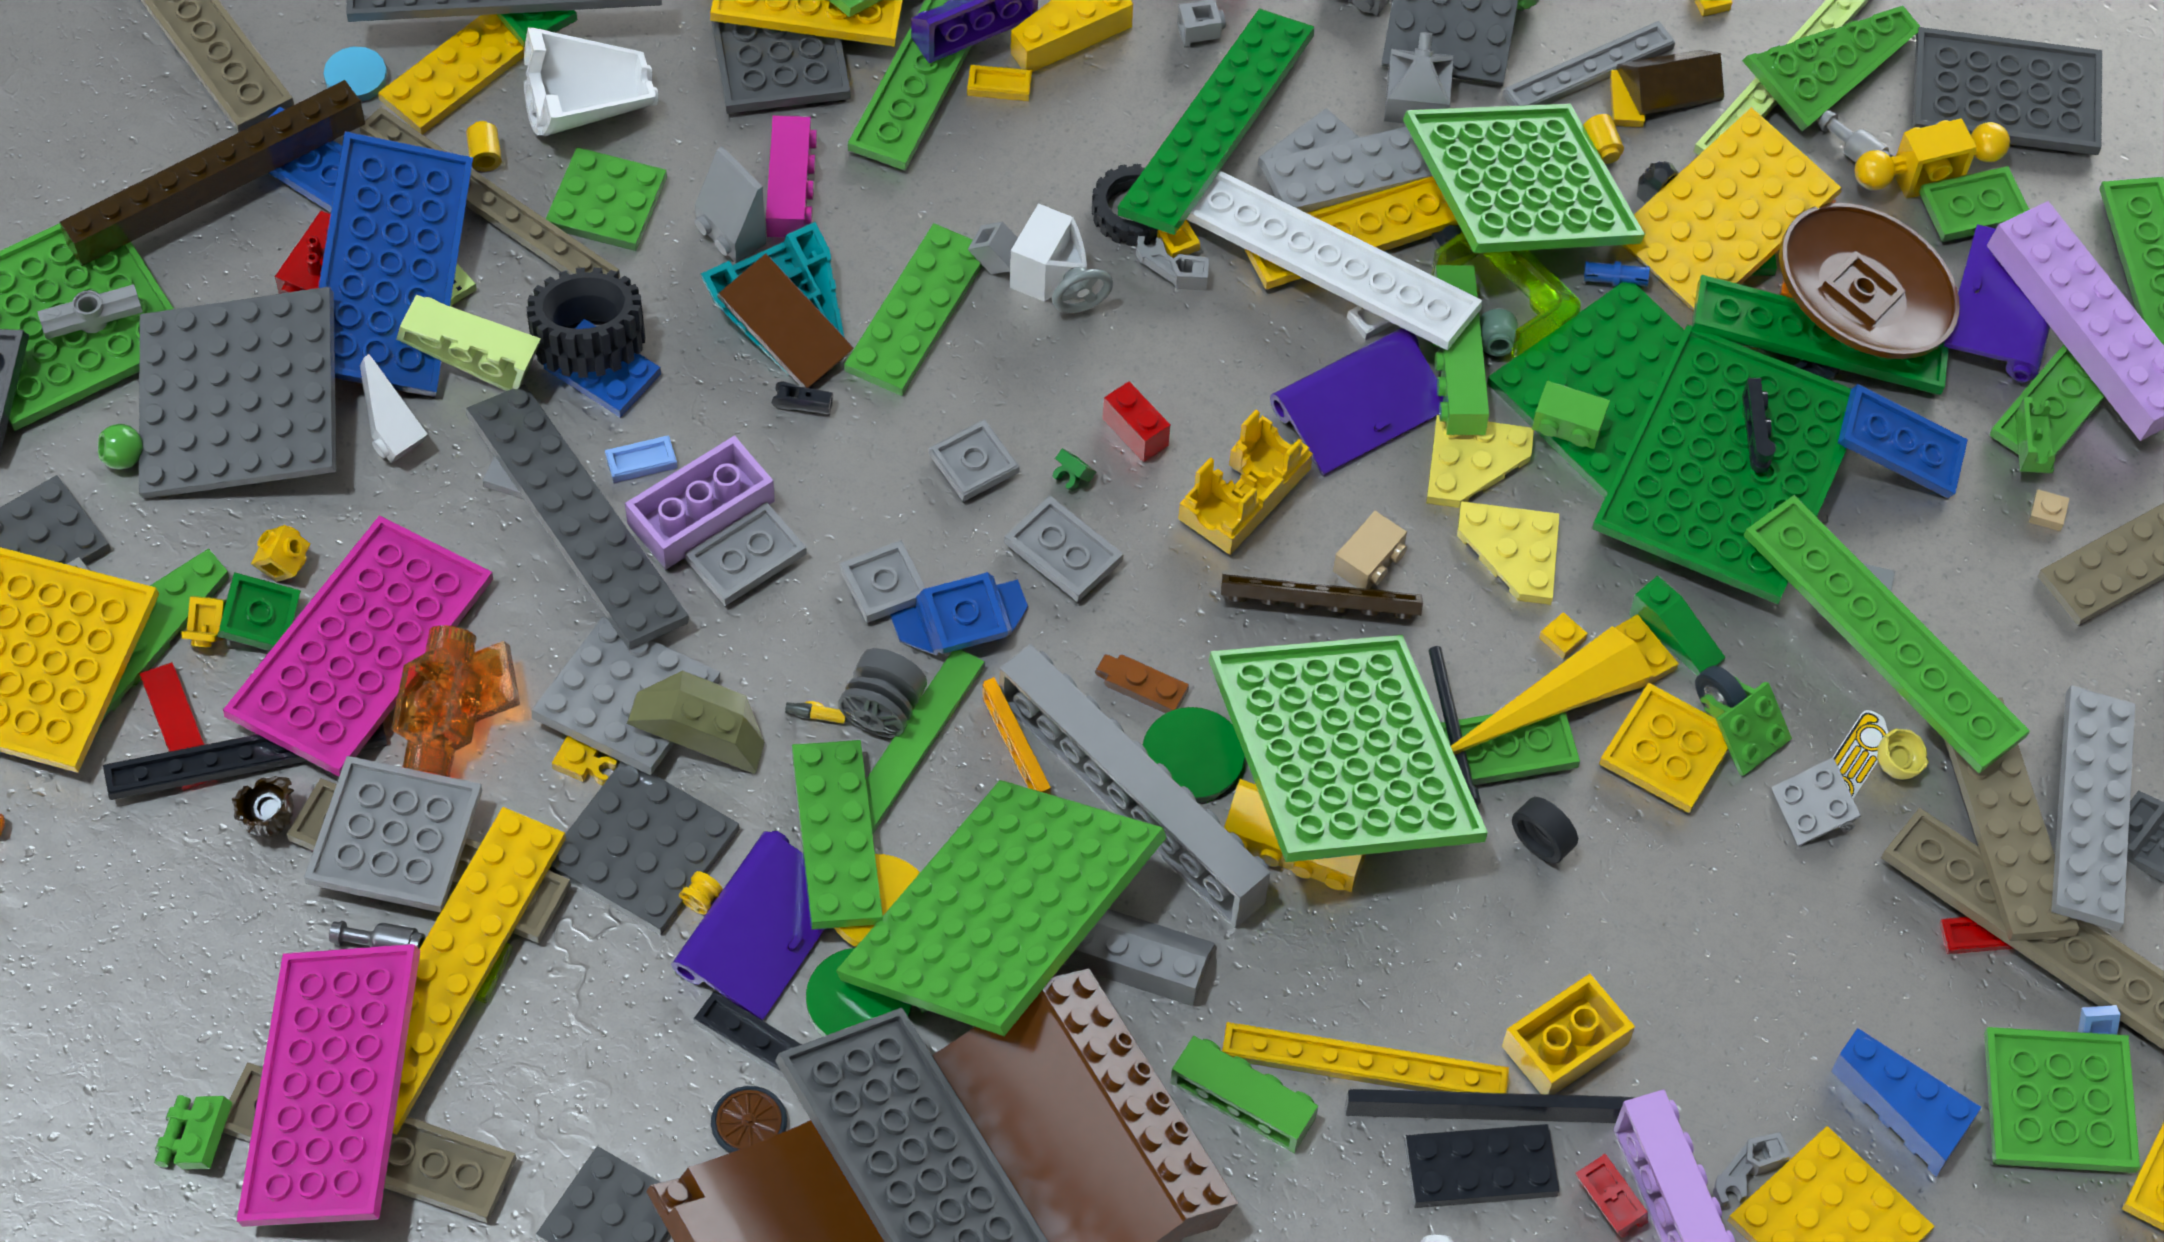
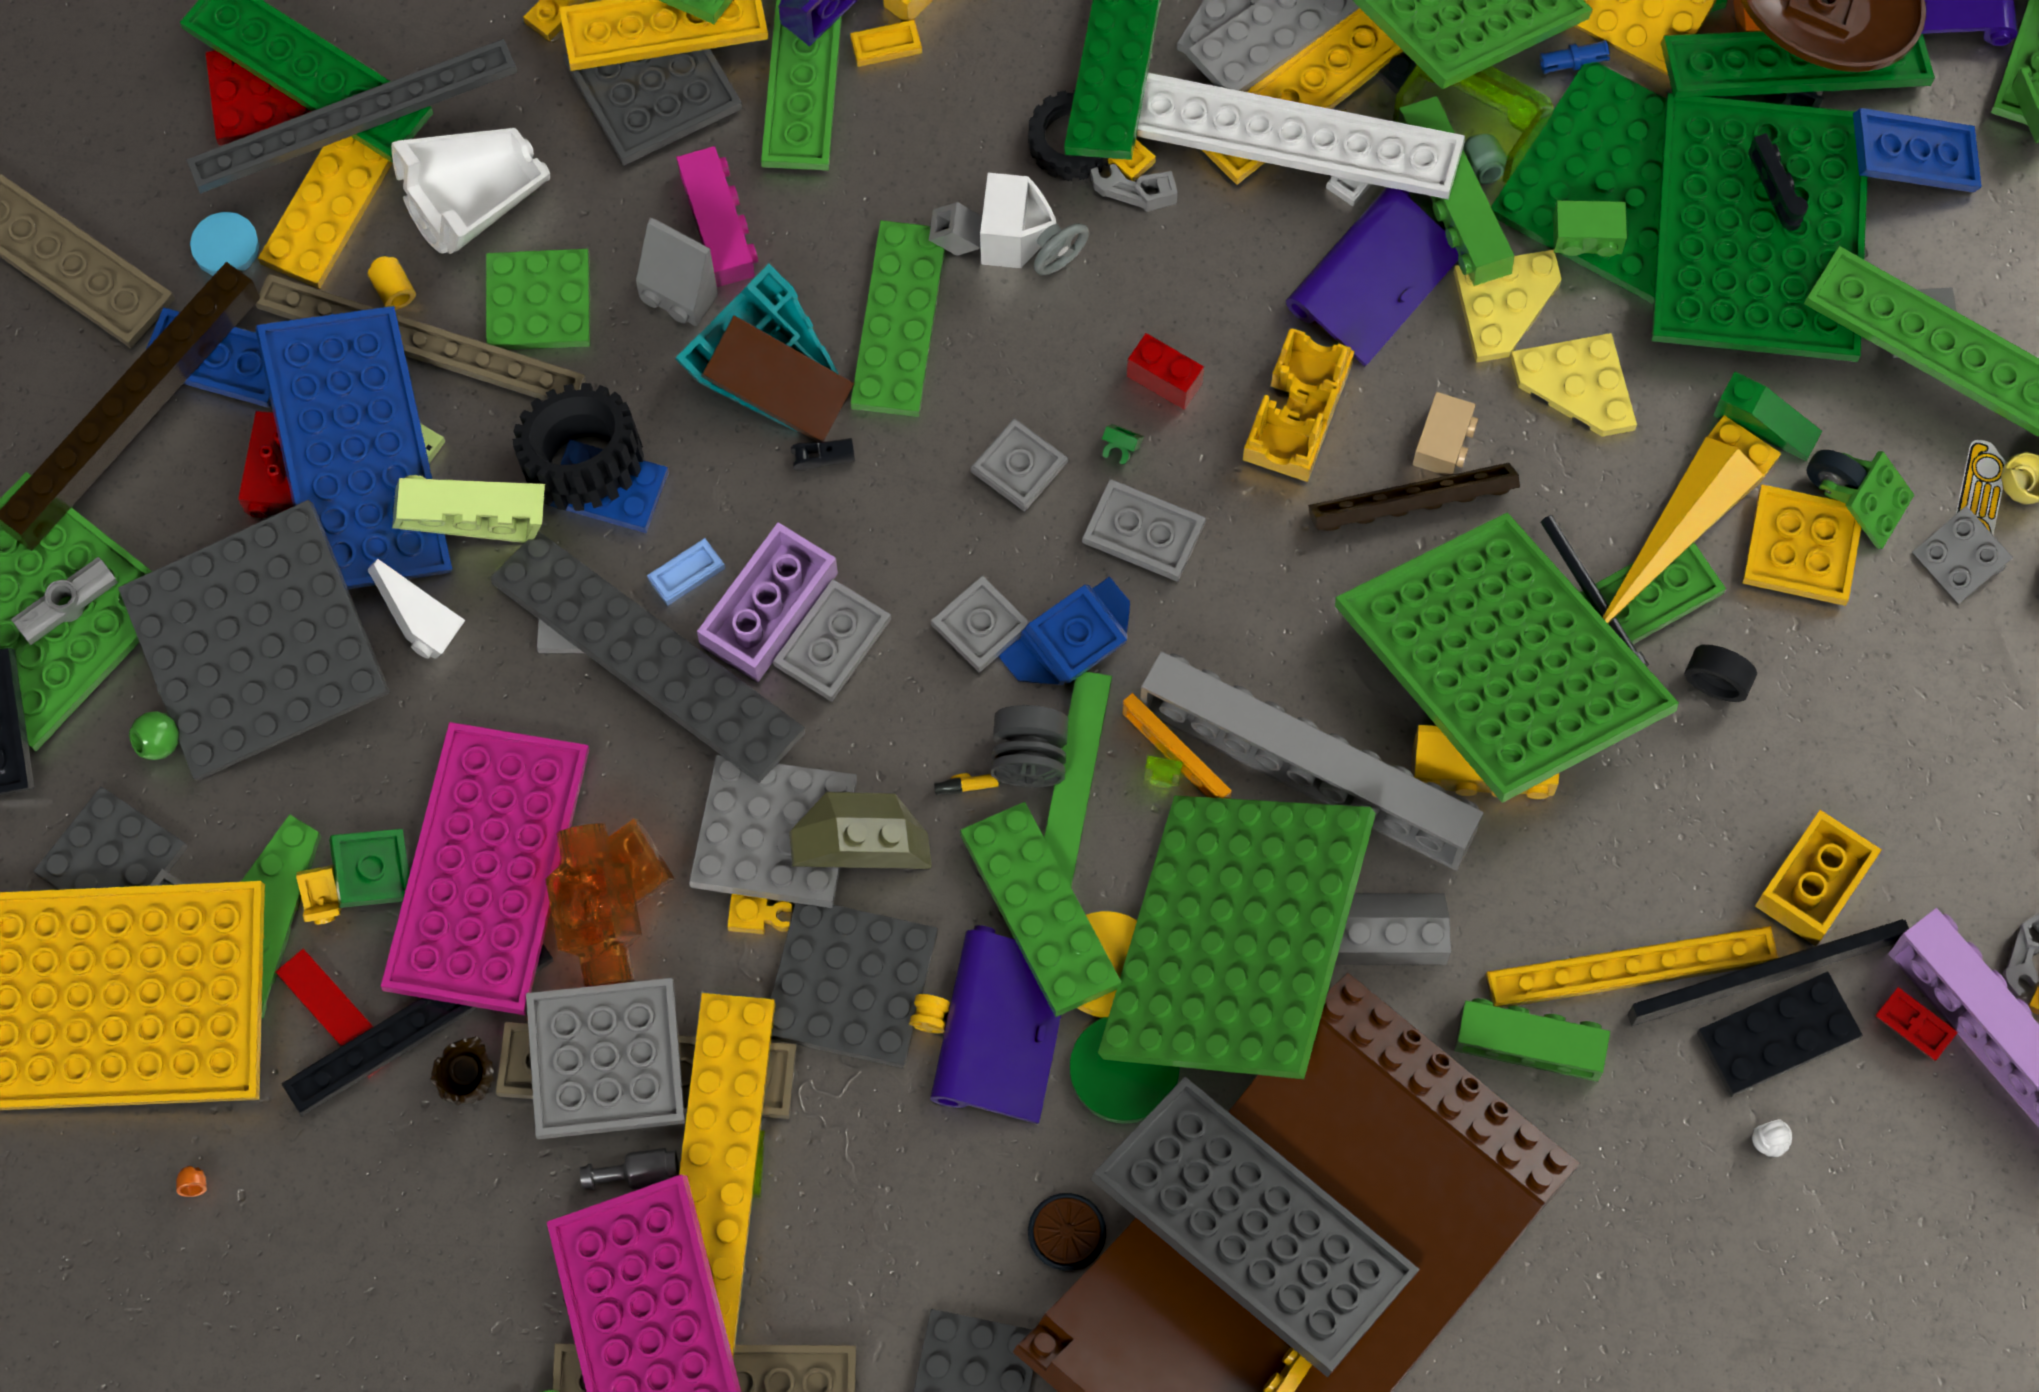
camera: 15 degrees left, 10 degrees up
yellow brick [251,525,311,582] -> none
black tile [693,992,802,1079] -> none
dark orange hinge [1095,654,1189,714] -> none
green tile [1142,707,1245,803] -> none
yellow plate [1539,612,1588,659] -> none
none -> clear neon green plate [1144,755,1183,788]

